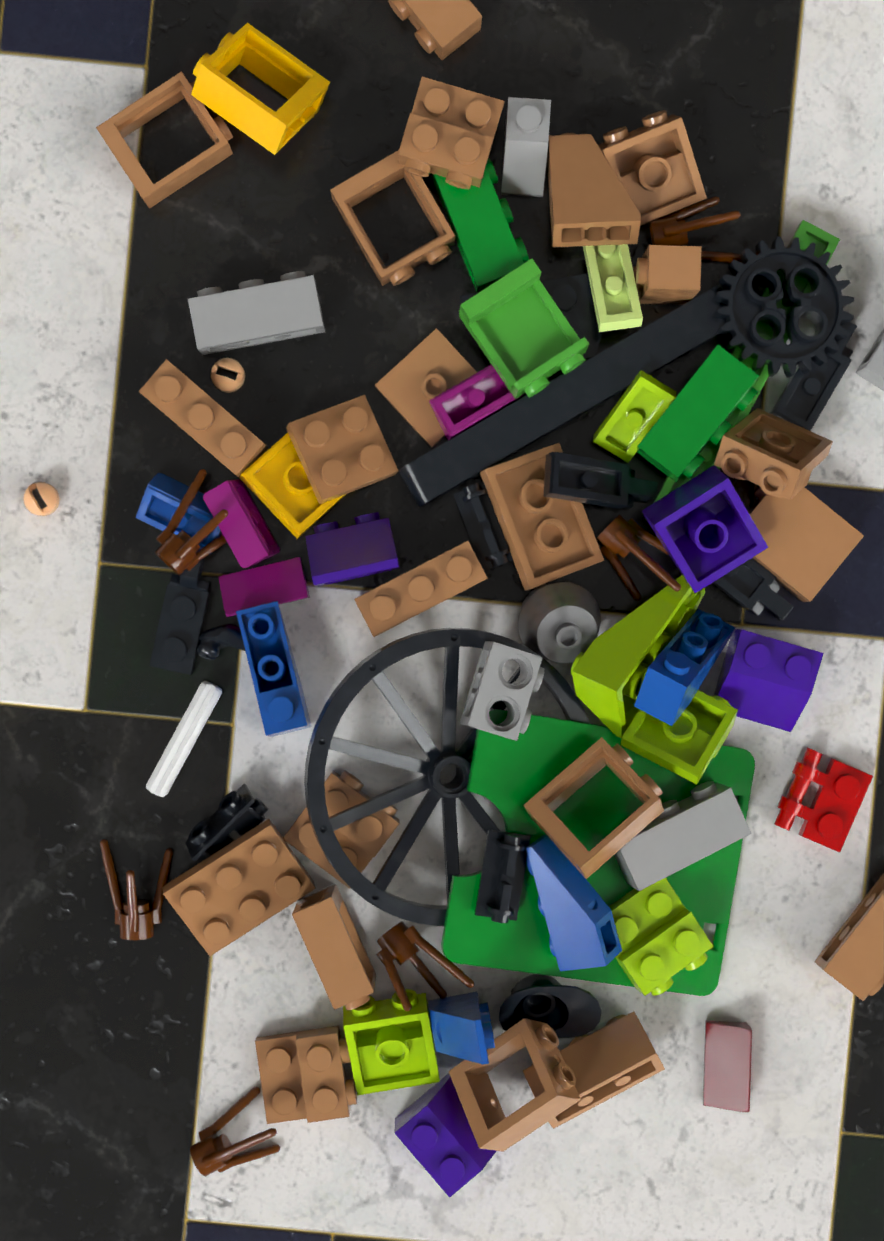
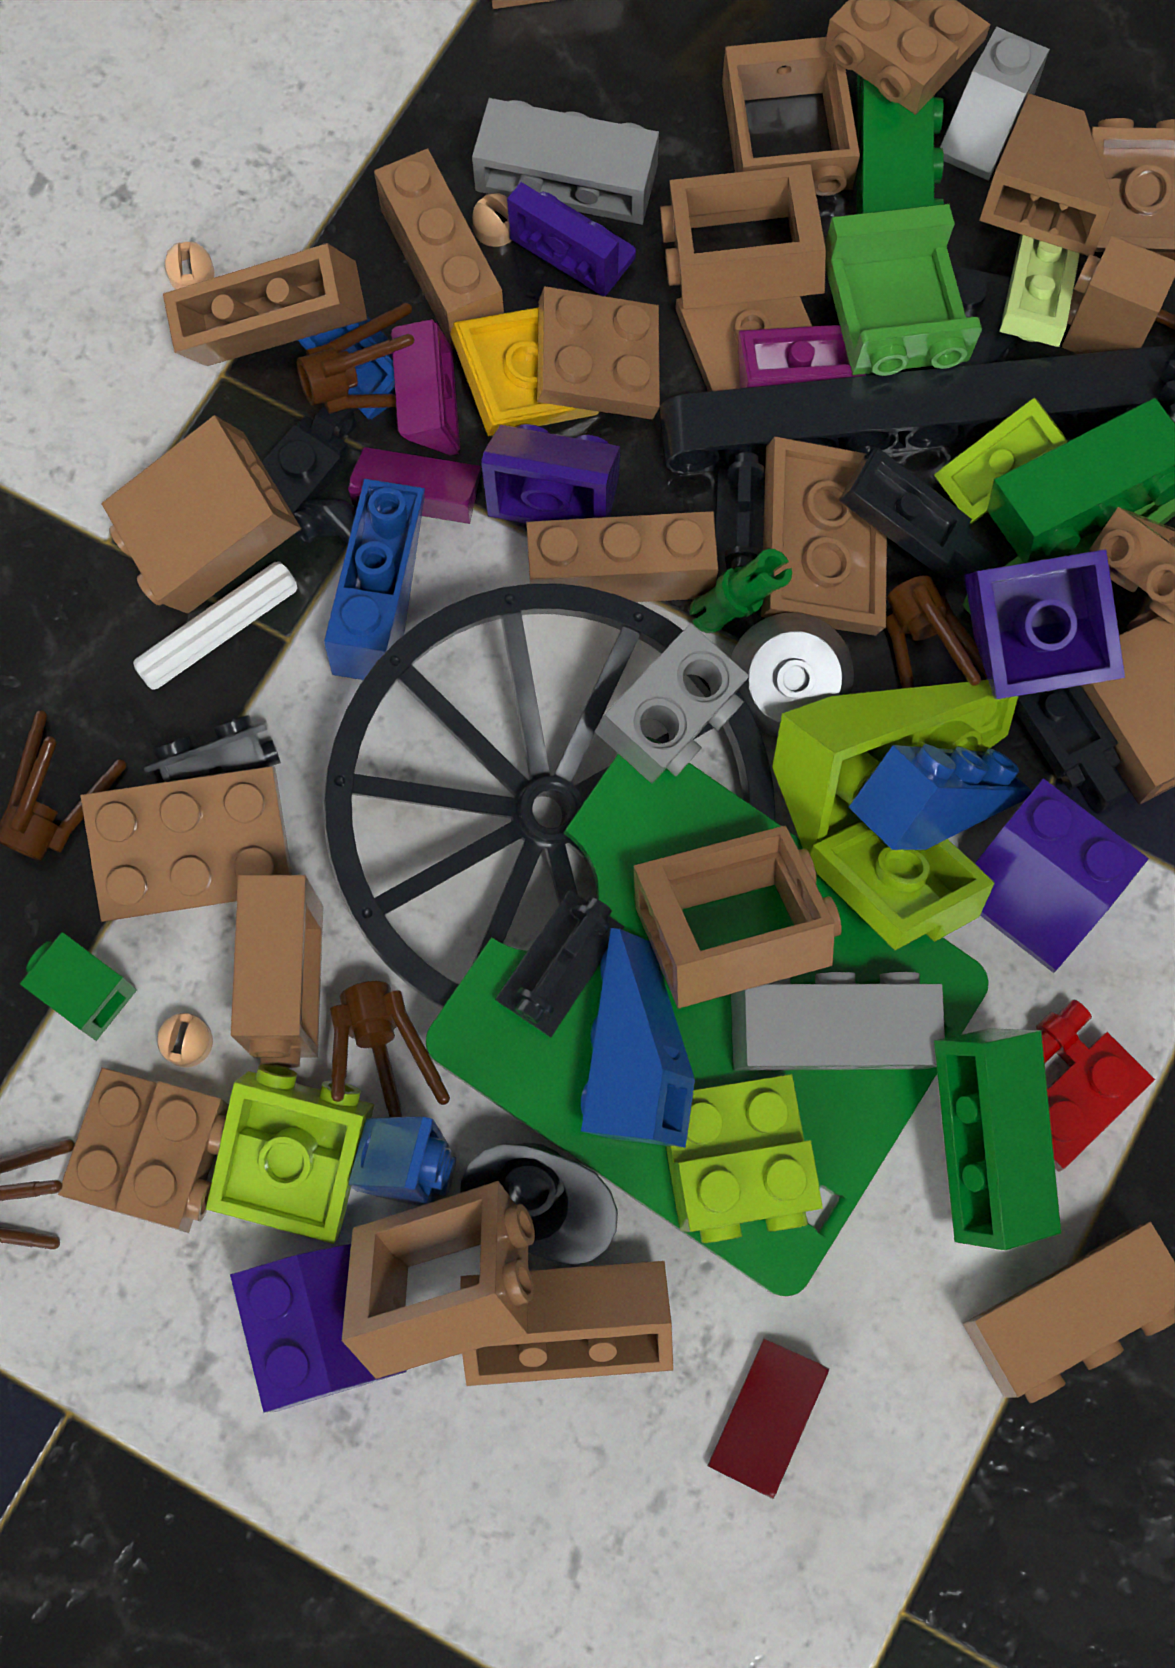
camera: 25 degrees right, 15 degrees down
medium nougat plate [283,770,400,889] -> none
none -> green brick [20,932,137,1041]
none -> medium nougat brick [101,415,301,614]
none -> light nougat hinge [157,1013,213,1068]
none -> medium nougat brick [163,243,368,366]
none -> dark purple bracket [507,182,636,297]
none -> medium nougat window [660,164,826,309]
none -> green pin [689,549,792,634]
none -> green brick [934,1028,1061,1251]

